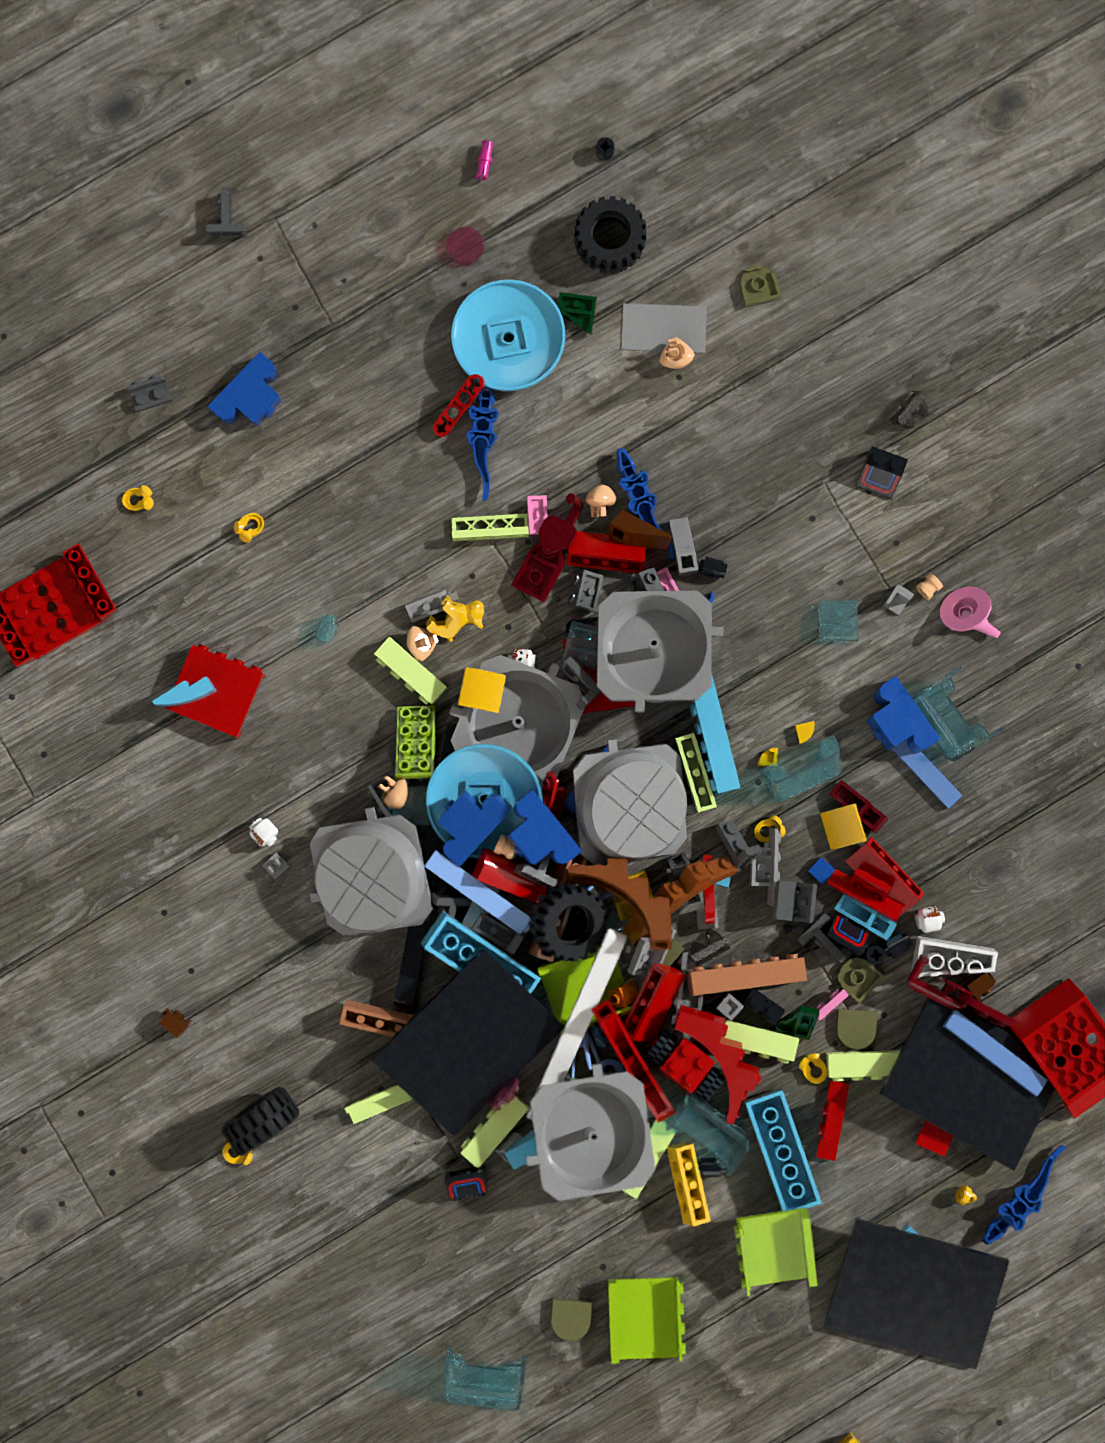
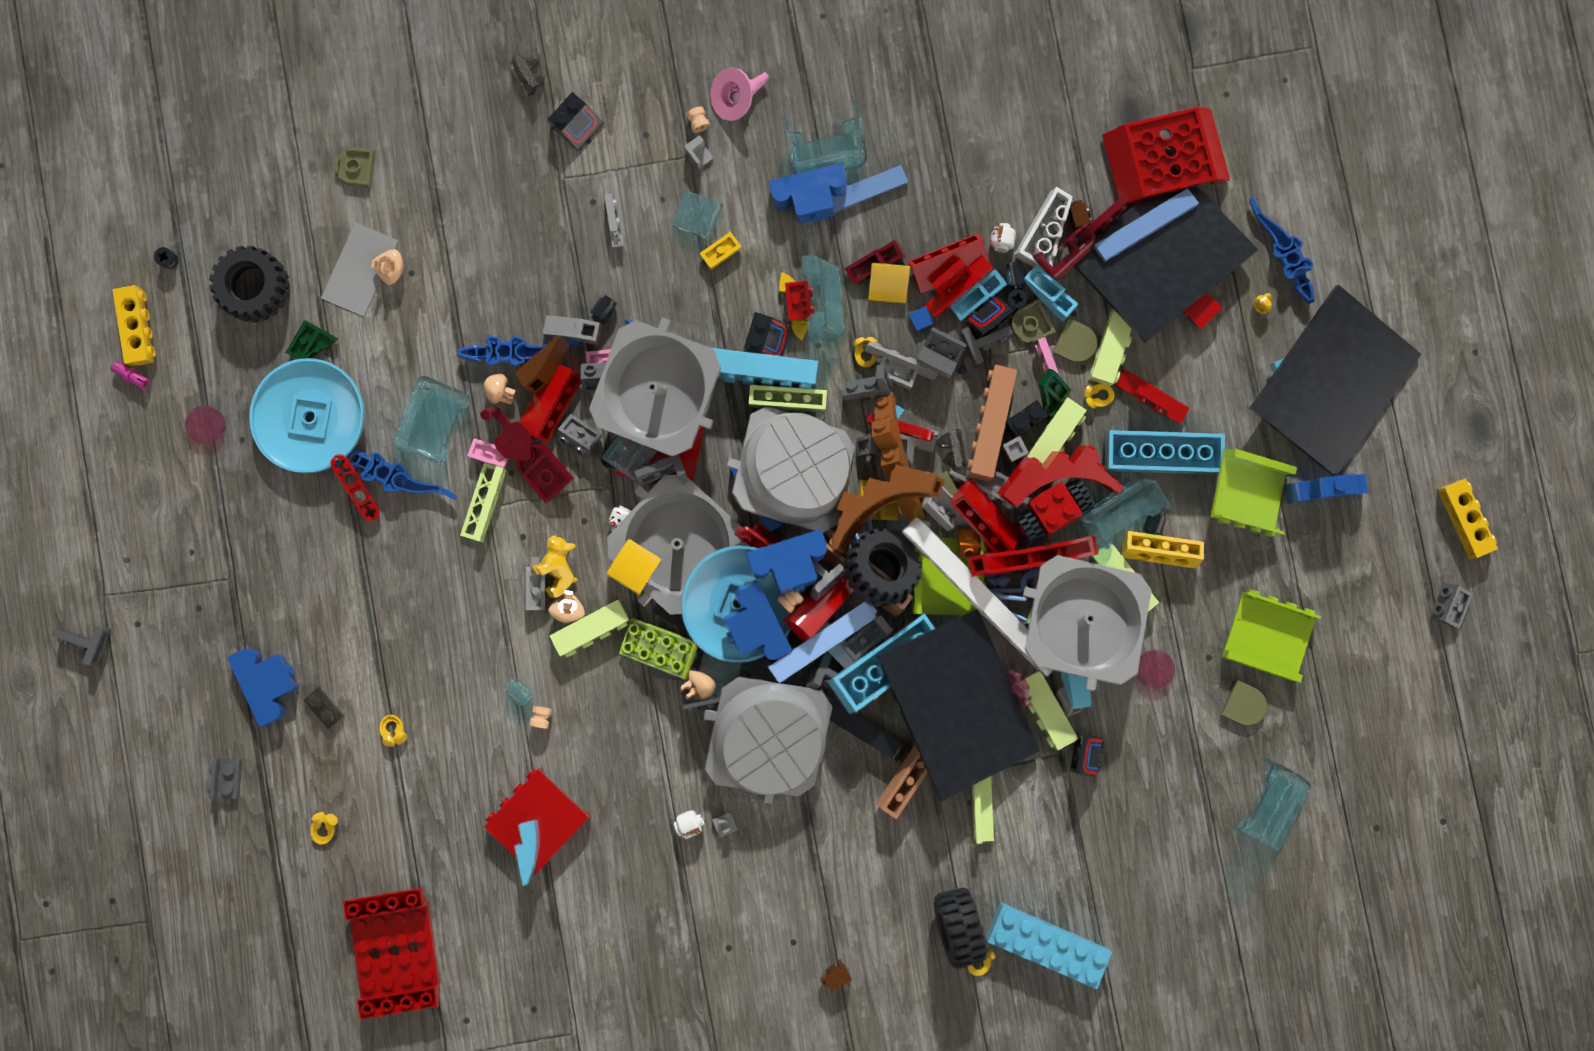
camera: 75 degrees left, 0 degrees up
none -> yellow brick [112,285,156,367]
none -> clear smoke tile [303,687,344,729]
none -> clear light blue windscreen [391,376,470,466]
none -> light nougat wheel [529,706,552,729]
none -> light grey hinge [604,193,623,249]
none -> yellow plate [700,232,742,270]
none -> black slope [744,312,791,357]
none -> red bracket [785,281,815,322]
none -> medium azure brick [985,902,1112,989]
none -> medium azure slope [1024,265,1078,322]
none -> clear pink tile [1137,650,1175,688]
none -> blue brick [1285,474,1369,504]

